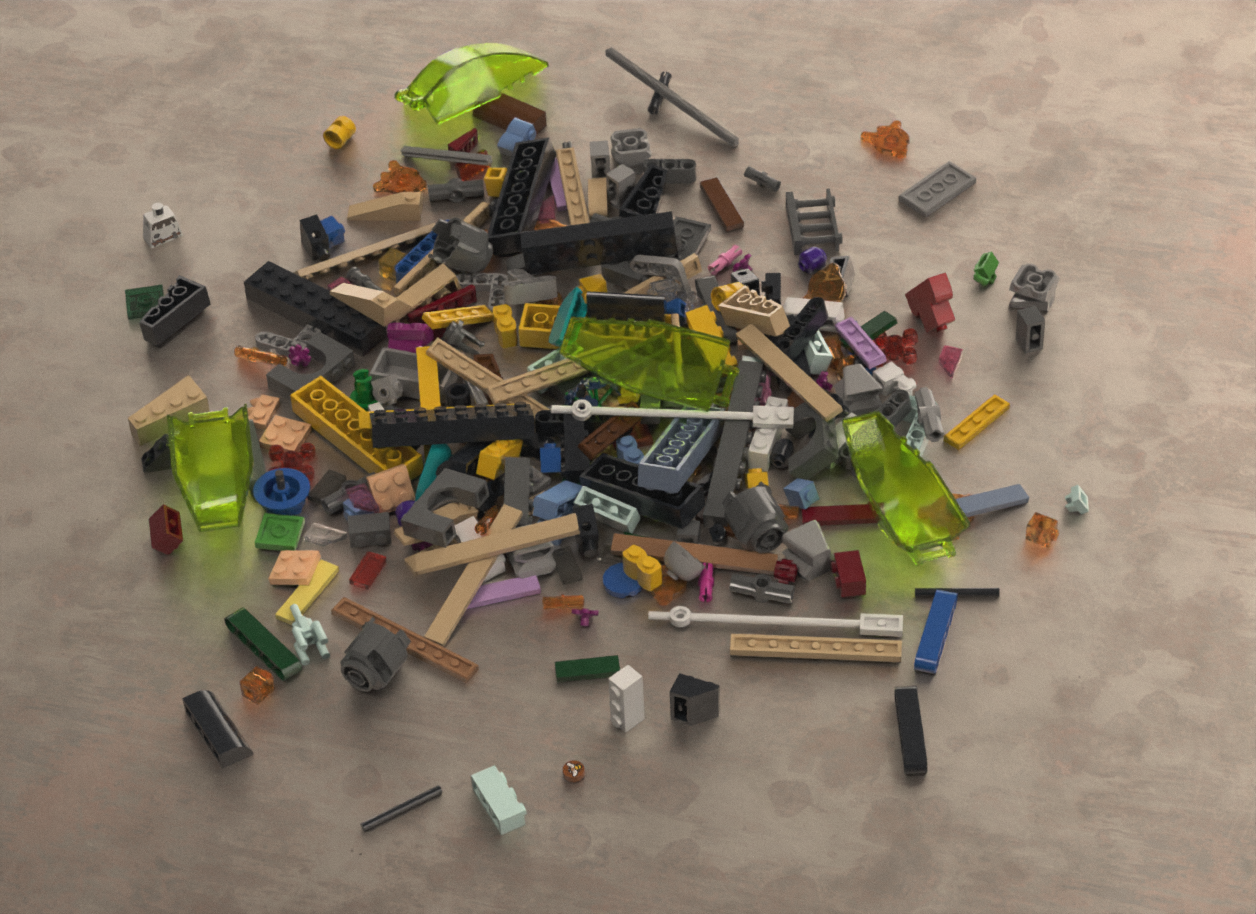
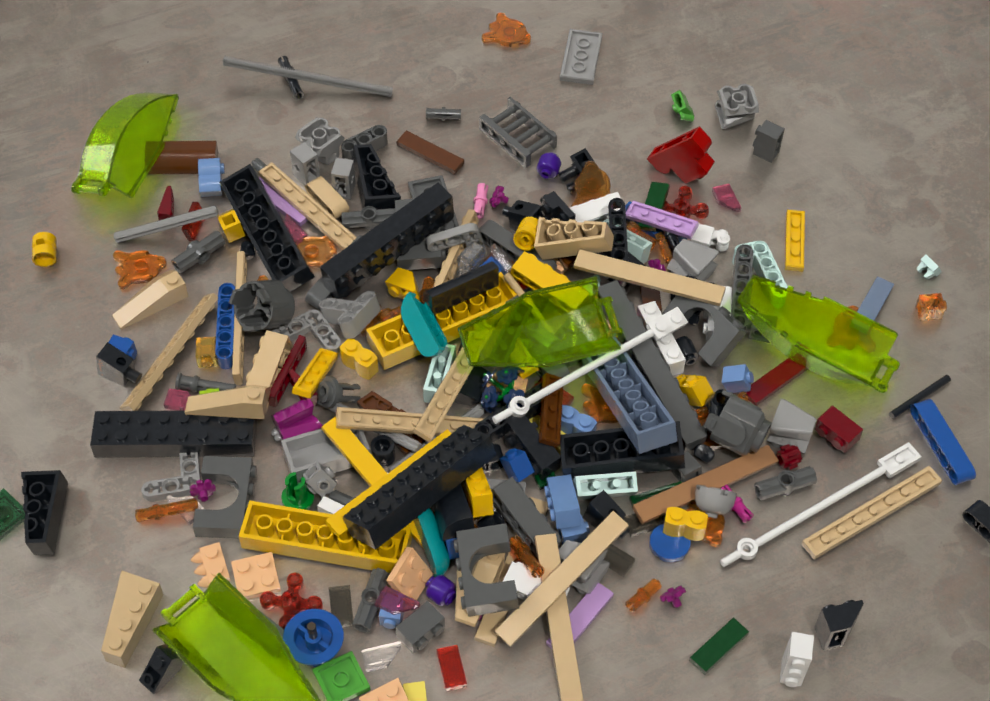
camera: 40 degrees left, 10 degrees up
light grey piece [915,387,944,442] -> none

